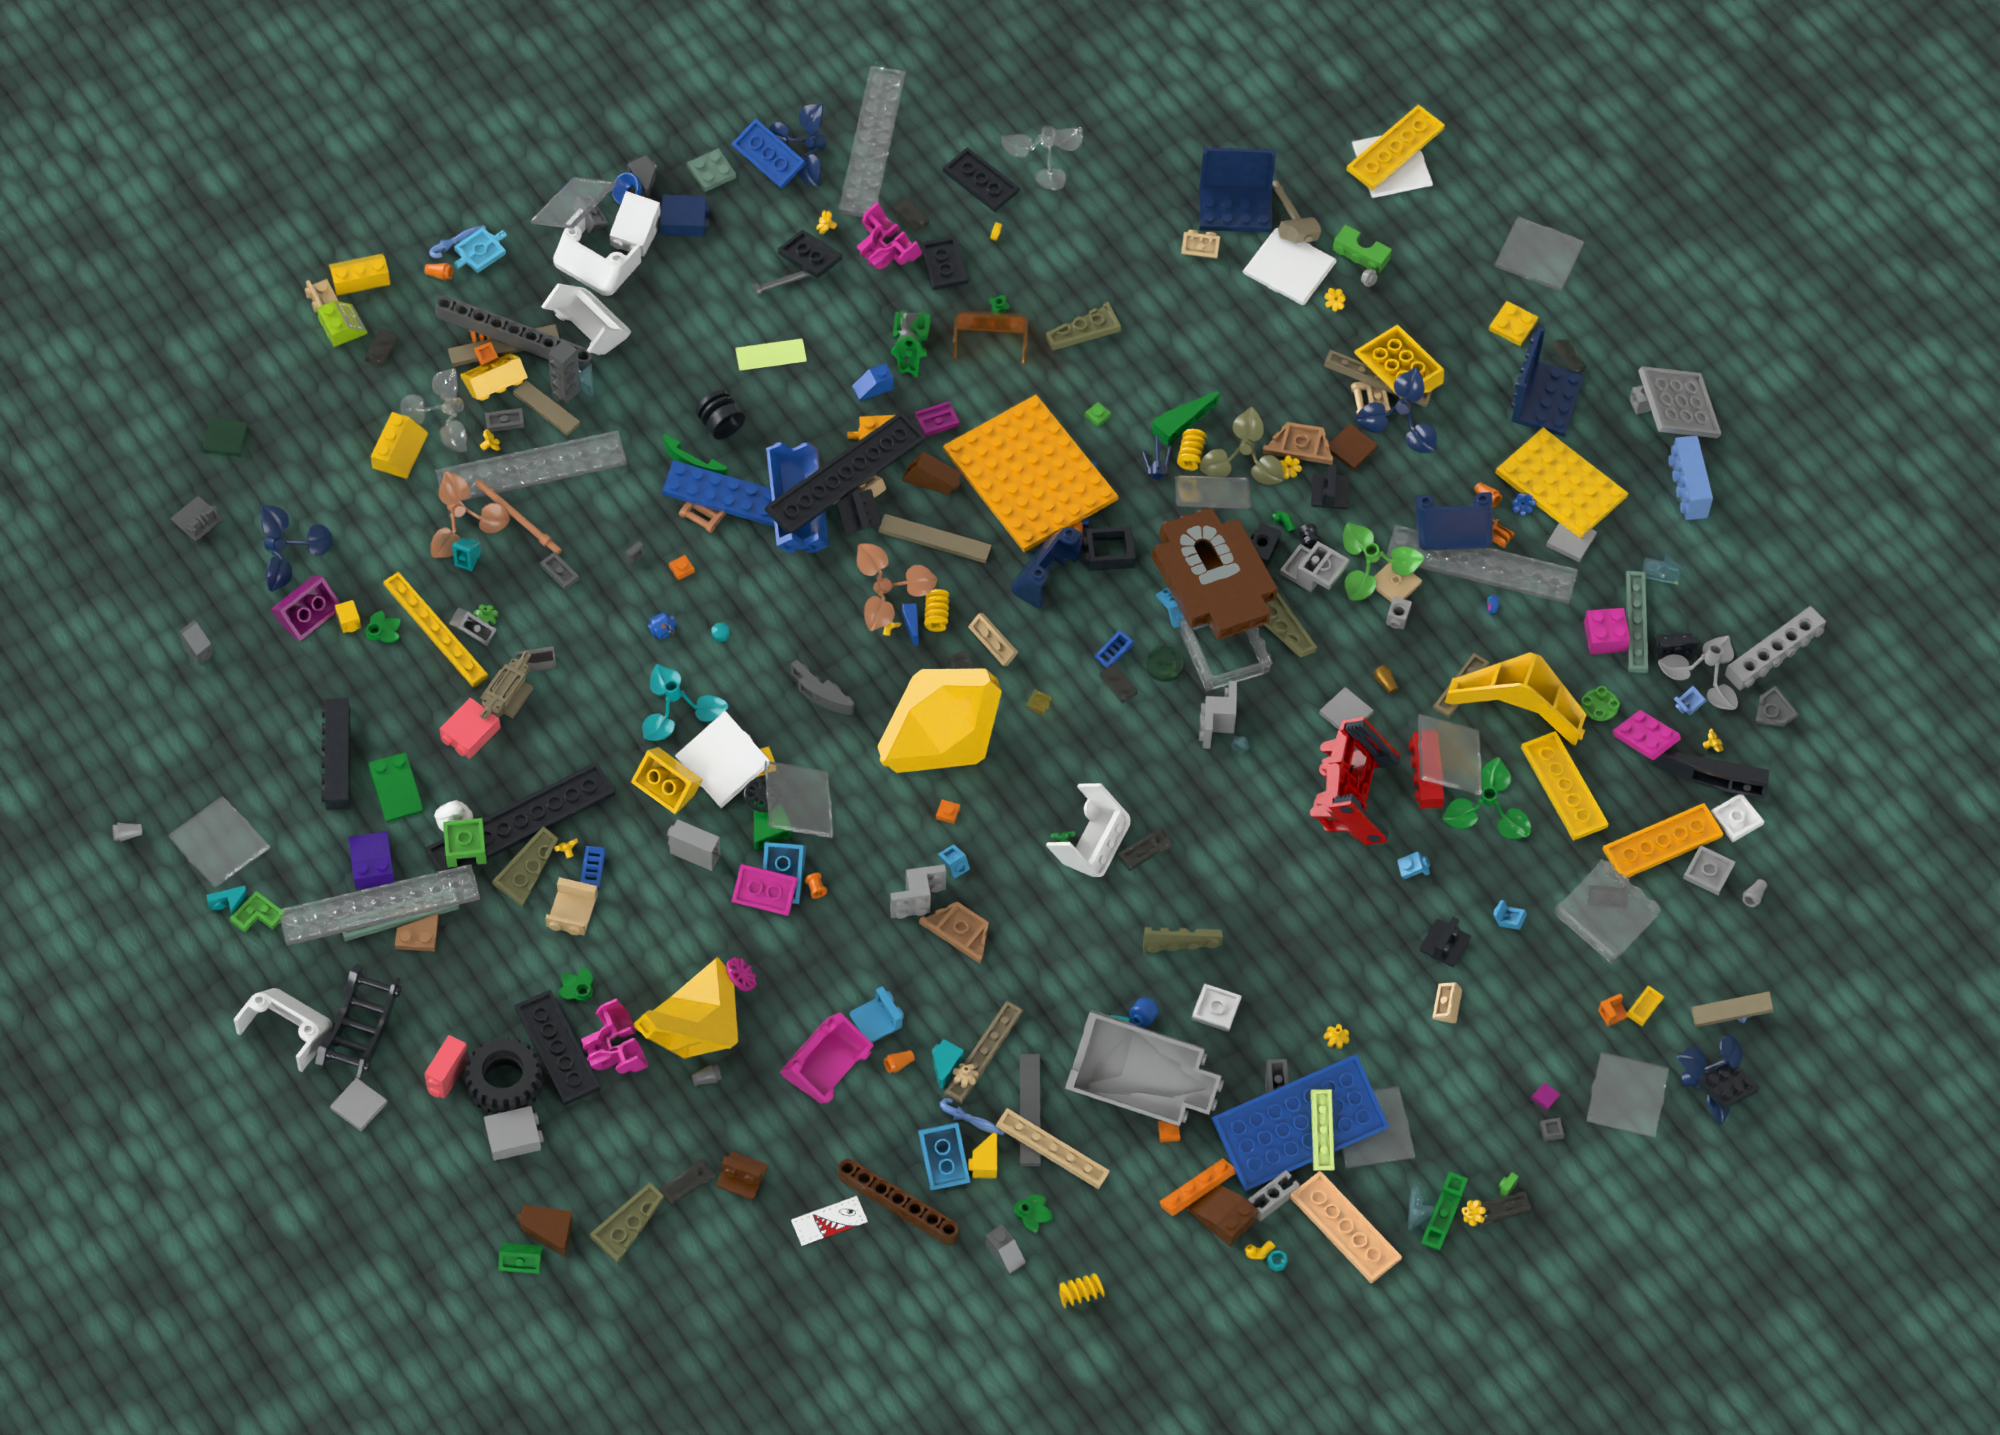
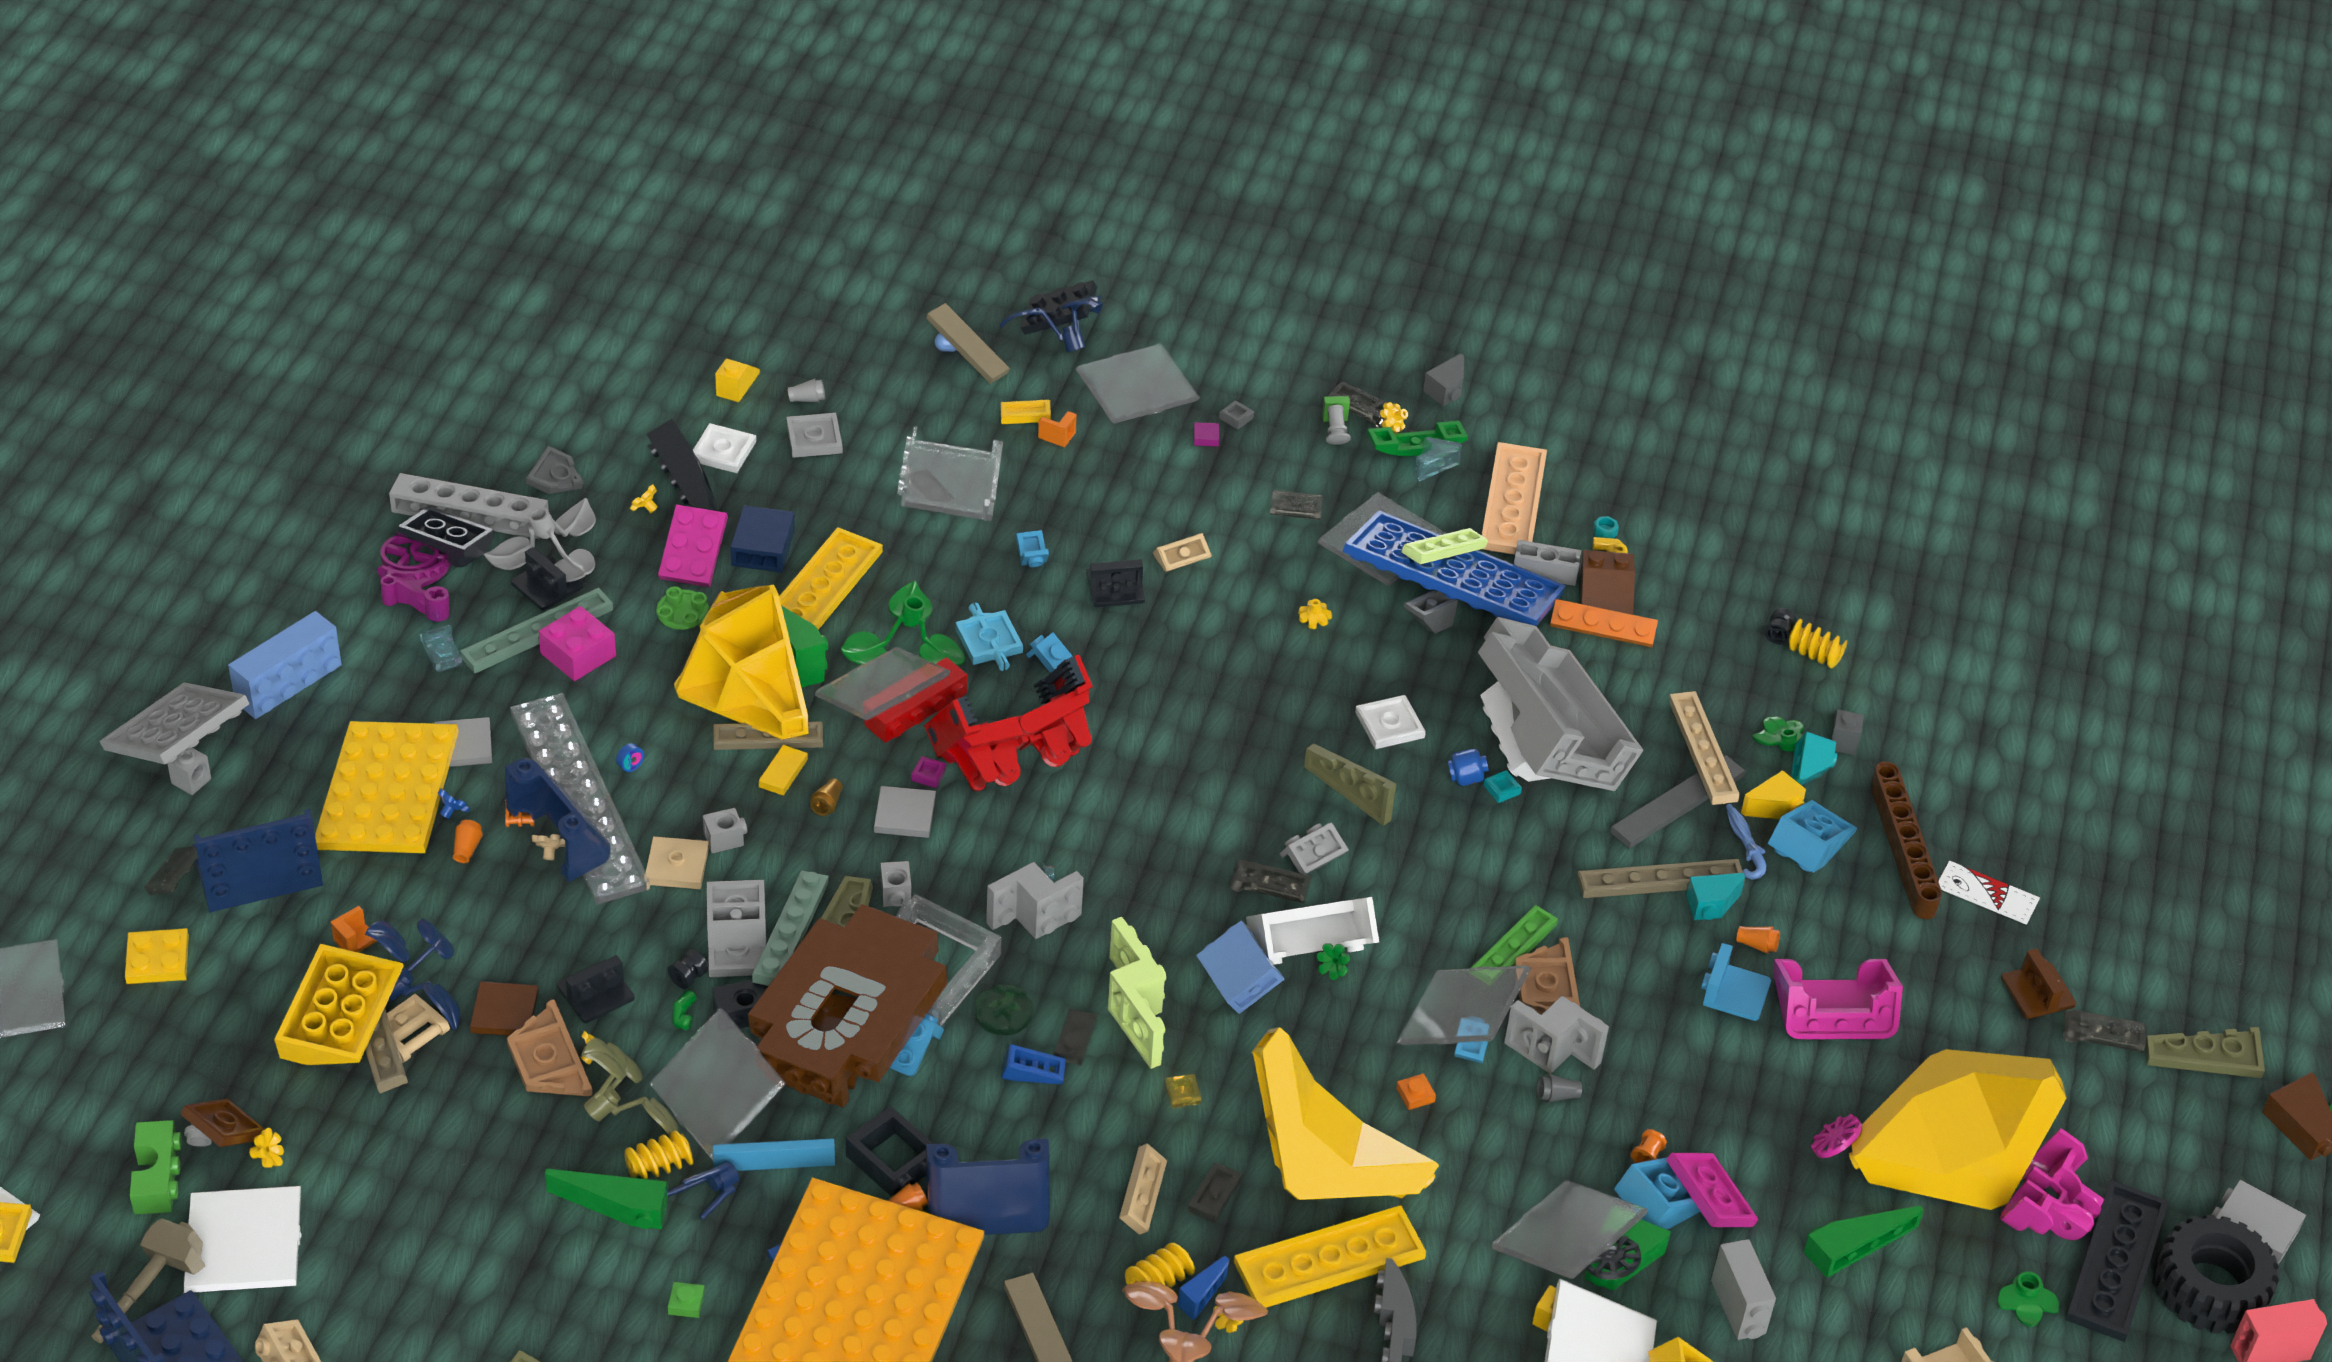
camera: 130 degrees left, 15 degrees down
tan plant [952,1063,979,1088] -> none
bright green plant [1343,522,1424,601] -> none
light orange plate [1602,803,1724,881] -> none
medium blue bracket [1674,686,1707,716] -> none
none -> reddish brown tile [180,1099,264,1147]
none -> orange panel [330,906,377,952]
none -> magenta piece [377,536,451,622]
none -> black slope [393,506,494,567]
none -> dark azure tile [713,1139,835,1171]
none -> yellow slope [715,358,760,402]
none -> dark blue brick [731,505,795,573]
none -> sand green plate [752,870,829,986]
none -> yellow tile [759,745,808,796]
none -> green slope [781,605,828,688]
none -> light grey brick [881,861,911,907]
none -> medium azure plate [955,603,1023,671]
none -> yellowish green bracket [1108,917,1166,1069]
none -> medium blue panel [1197,920,1284,1014]
none -> yellow plate [1234,1205,1426,1308]
none -> clear smoke plate [1270,490,1323,520]
none -> light grey bracket [1280,822,1349,877]
none -> light grey pin [1326,405,1351,445]
none -> clear piece [1398,965,1531,1045]
none -> dark grey slope [1423,354,1464,406]
none -> bright green tile [1469,905,1558,989]
none -> dark grey cone [1537,1074,1582,1103]
none -> black wheel [1765,608,1797,644]
none -> teal slope [1790,732,1837,786]
none -> green slope [1803,1205,1924,1278]

